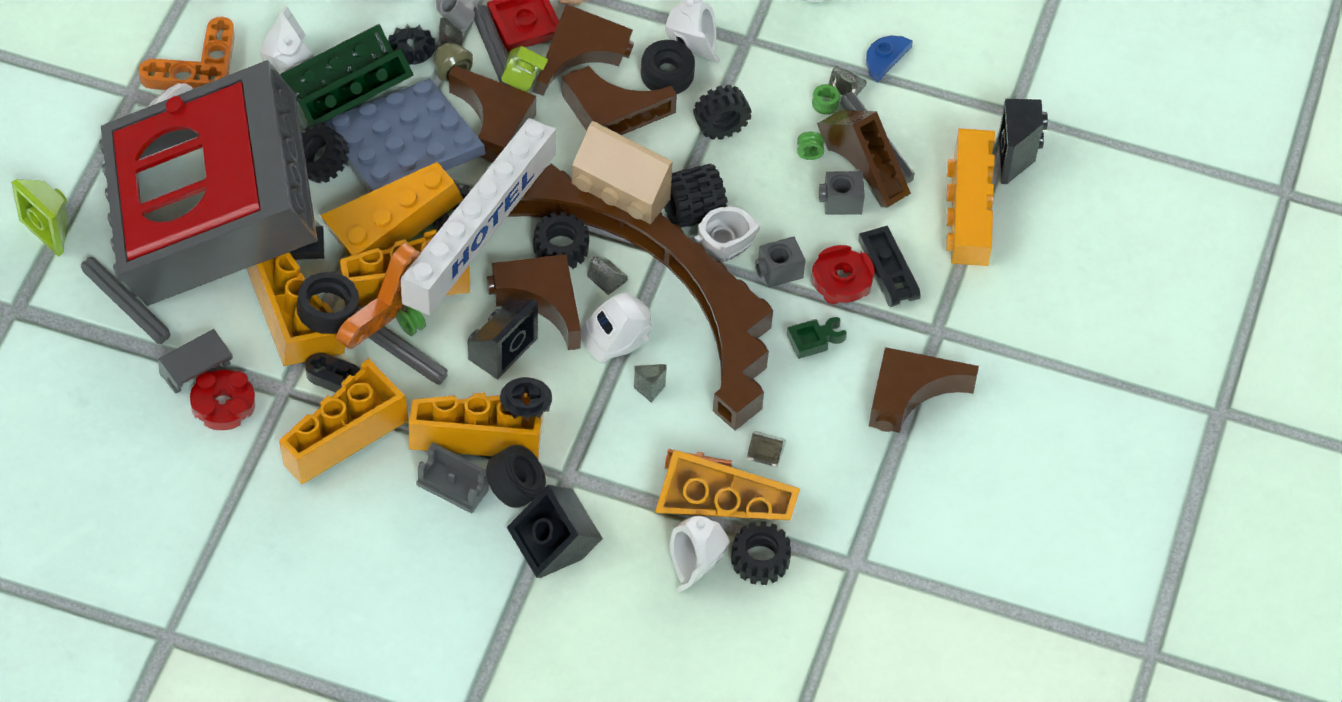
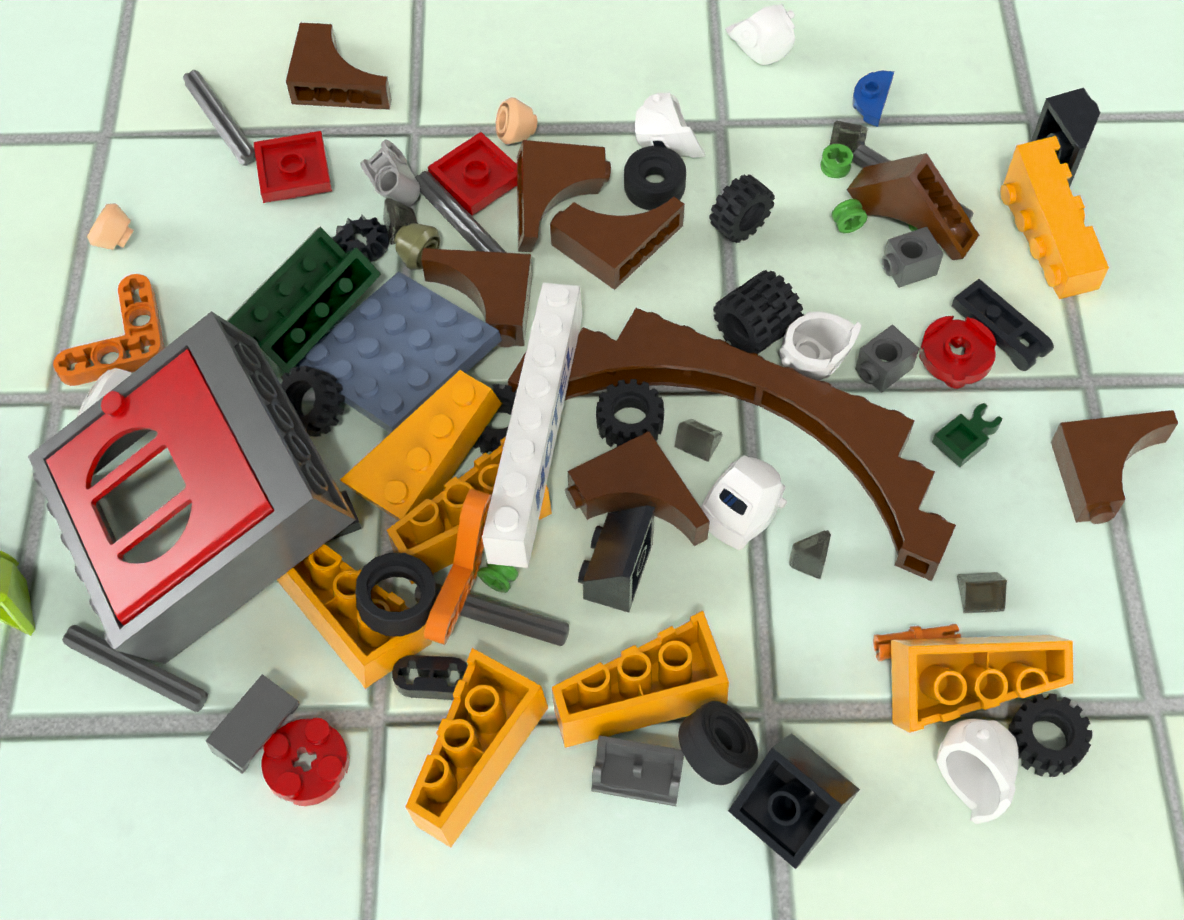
camera: 15 degrees left, 5 degrees up
white helmet [260,6,314,74] -> none
black gear [500,377,552,421] -> none
lime slope [501,46,548,92] -> none
tan slope [572,121,673,224] -> none

